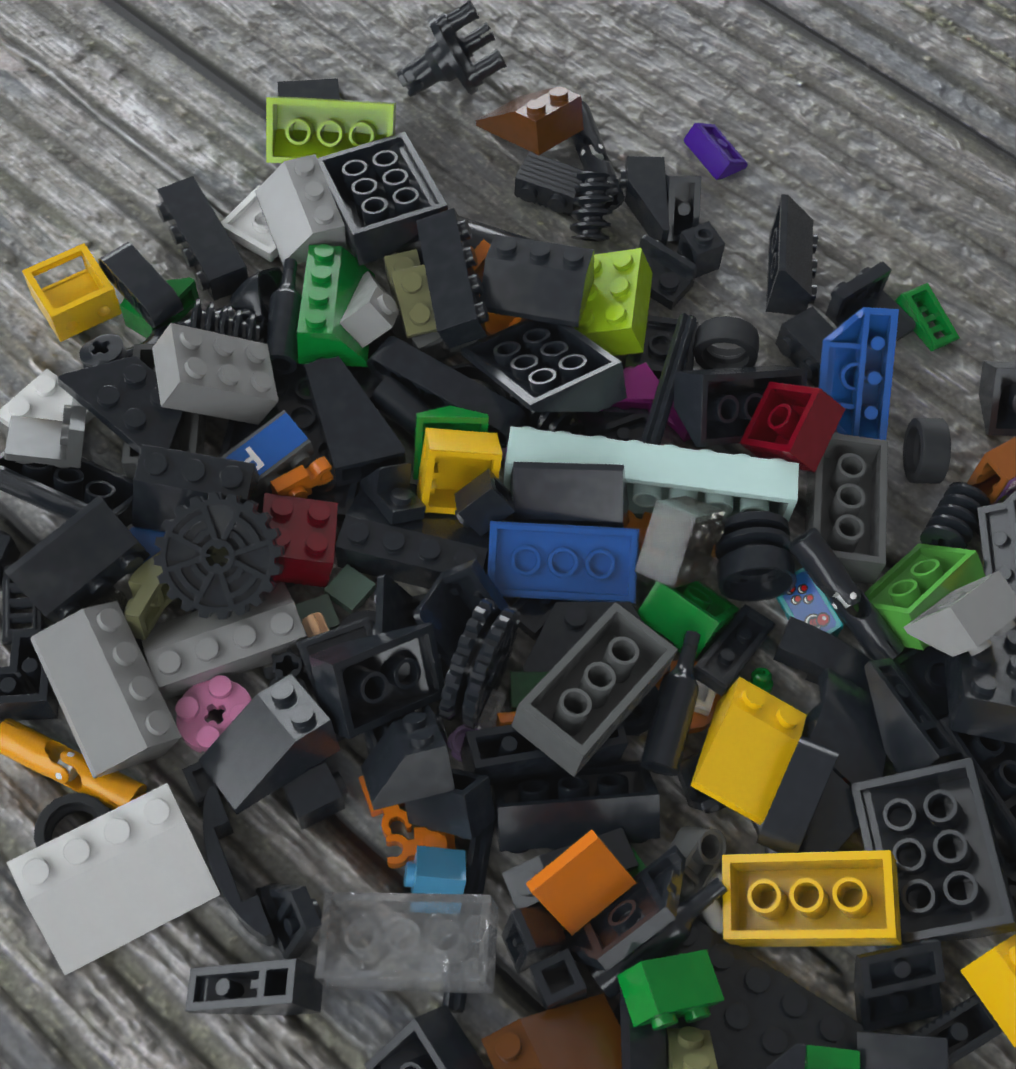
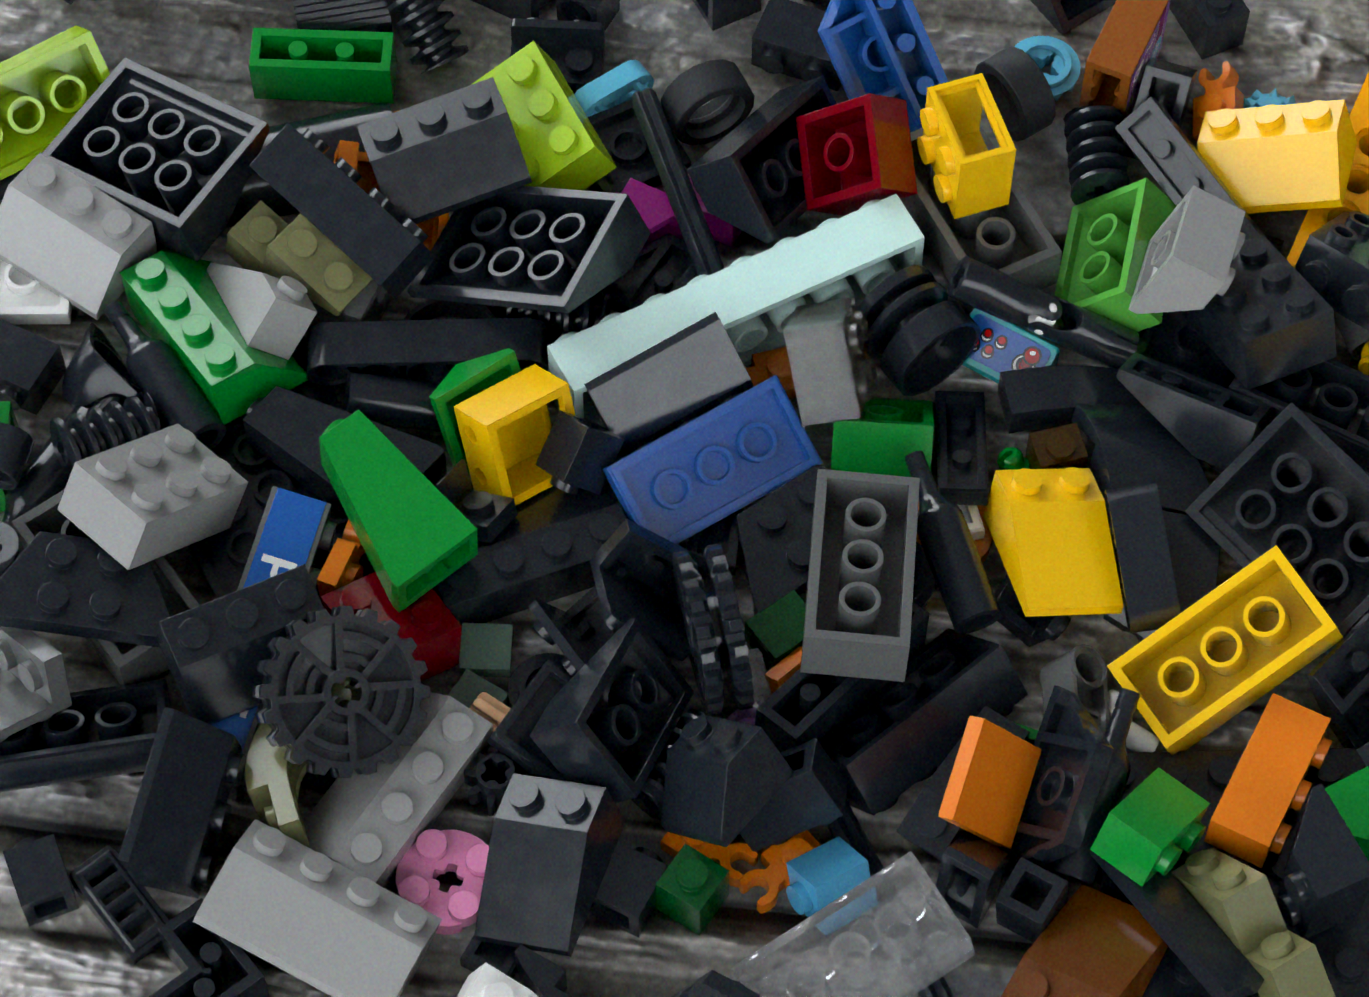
camera: 30 degrees left, 0 degrees up
none -> green brick [249,28,398,104]
none -> green slope [319,409,478,613]
none -> medium azure beam [574,59,654,117]
none -> dark green brick [655,843,729,936]
none -> yellow piece [917,73,1016,219]
none -> medium azure gear [1014,36,1081,101]
none -> dark brown brick [1025,423,1088,469]
none -> orange brick [1204,693,1333,868]

